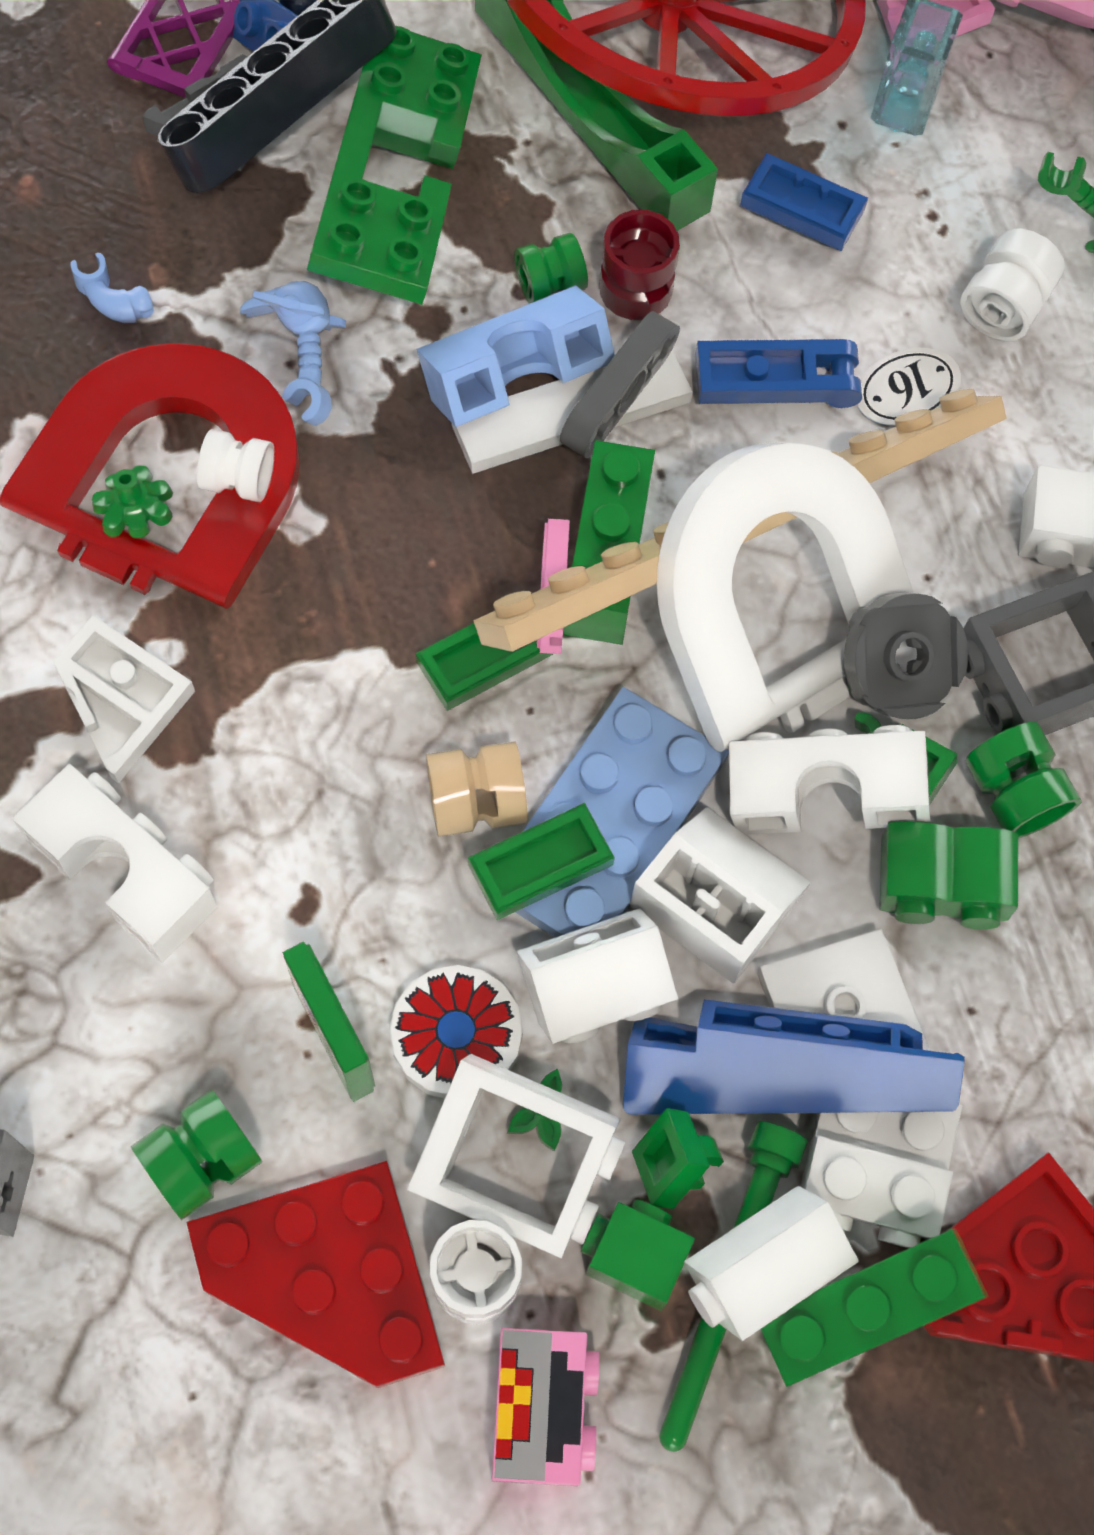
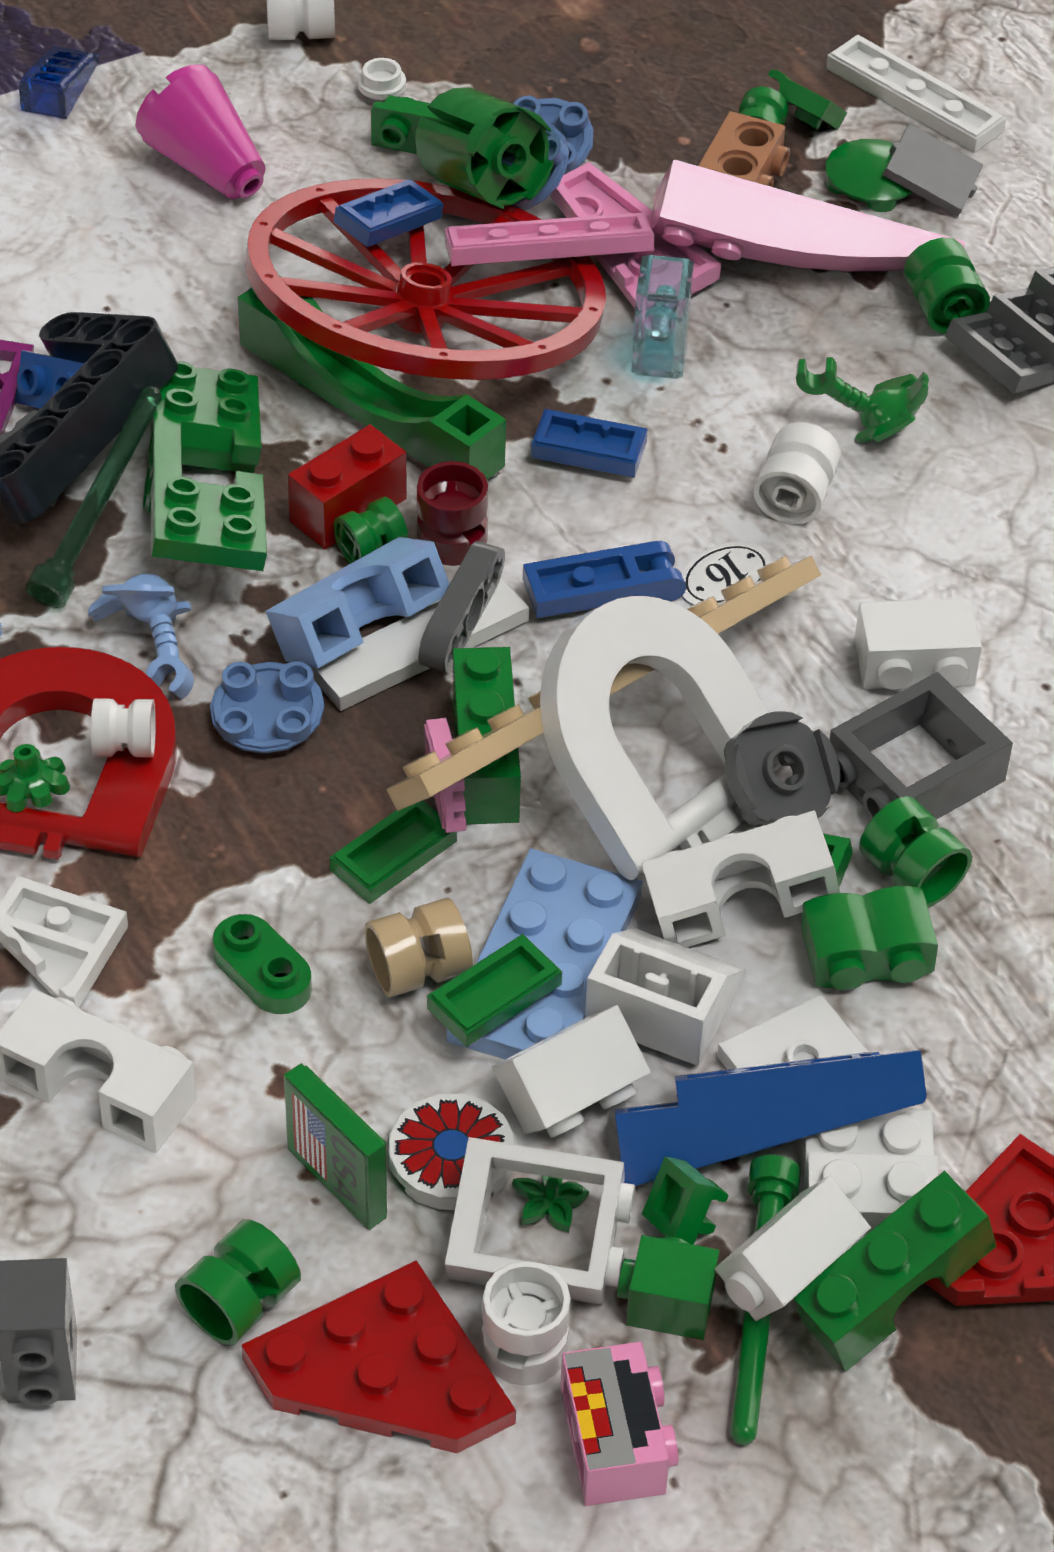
camera: 10 degrees left, 20 degrees down
none -> clear green piece [25,386,162,608]
none -> medium blue dish [210,661,325,754]
none -> green plate [213,914,312,1014]
none -> red brick [288,424,407,550]

